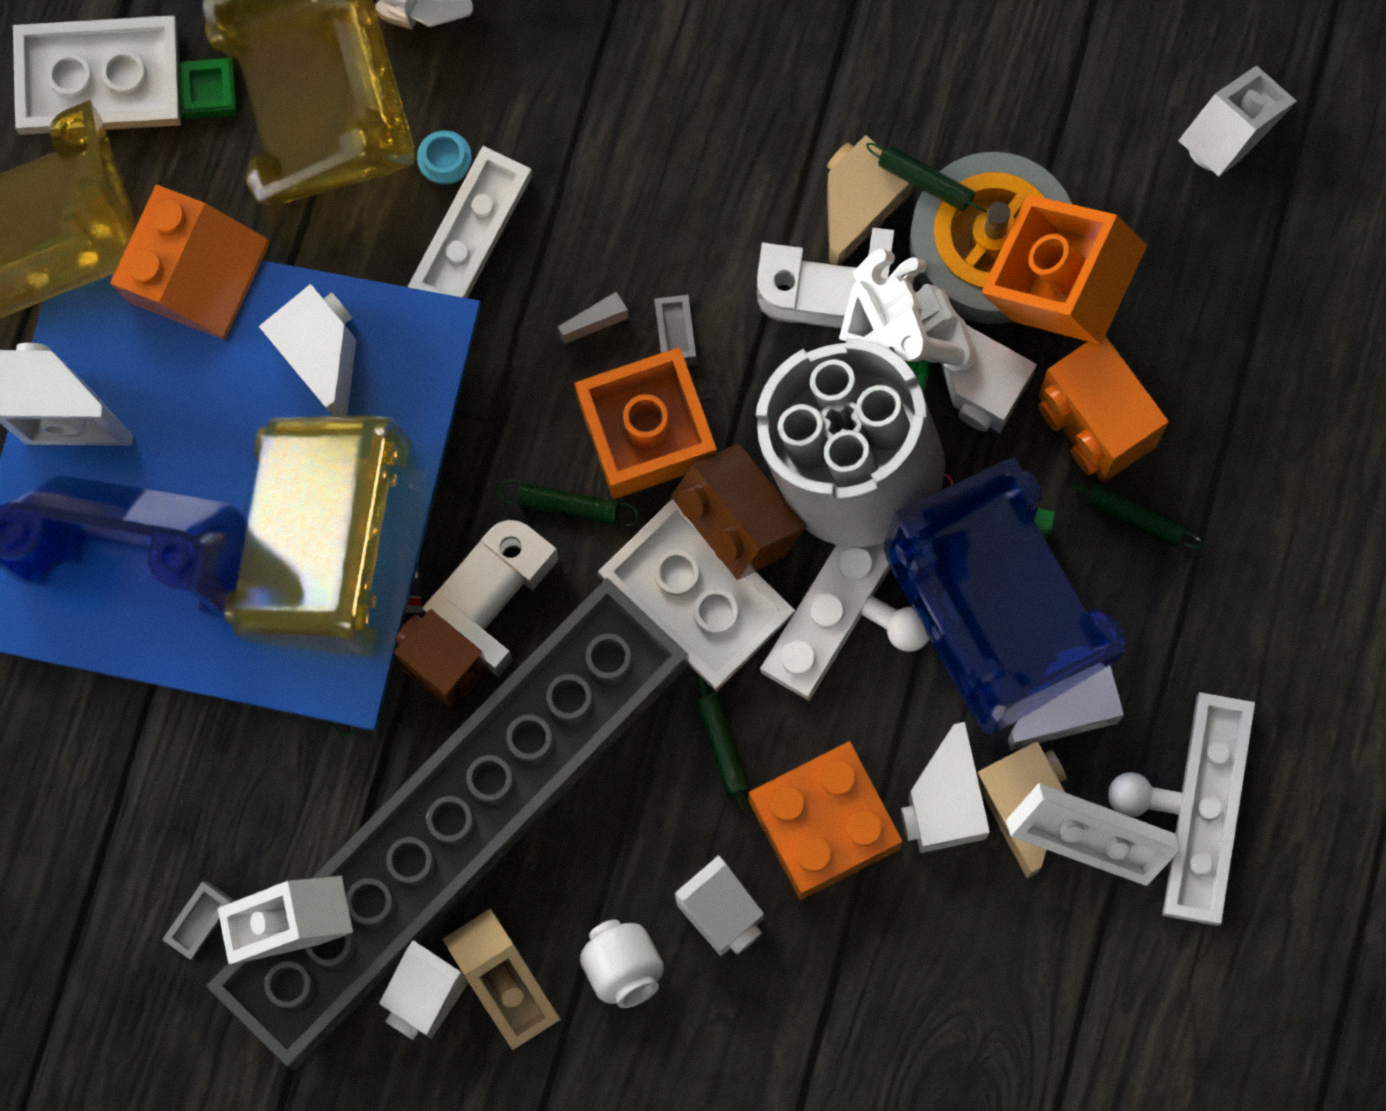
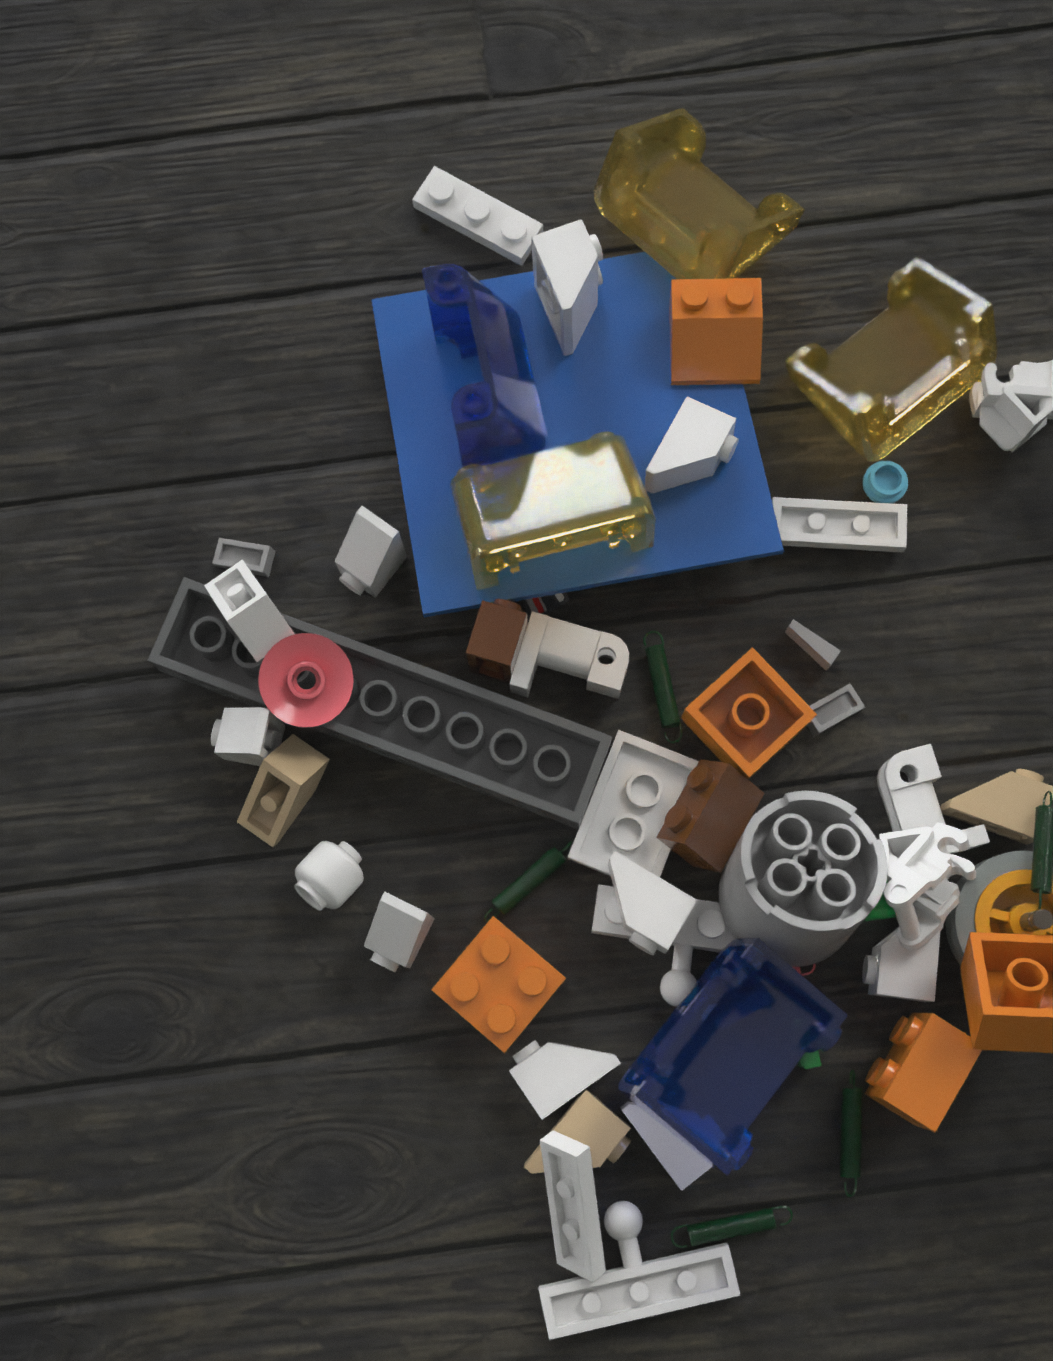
camera: 70 degrees right, 0 degrees up
white plate [13,16,181,135] -> none
green tile [178,58,238,119] -> none
none -> coral dish [258,633,354,727]
none -> white slope [335,506,407,598]
none -> white slope [608,850,697,955]
none -> dark green piece [671,1206,793,1248]

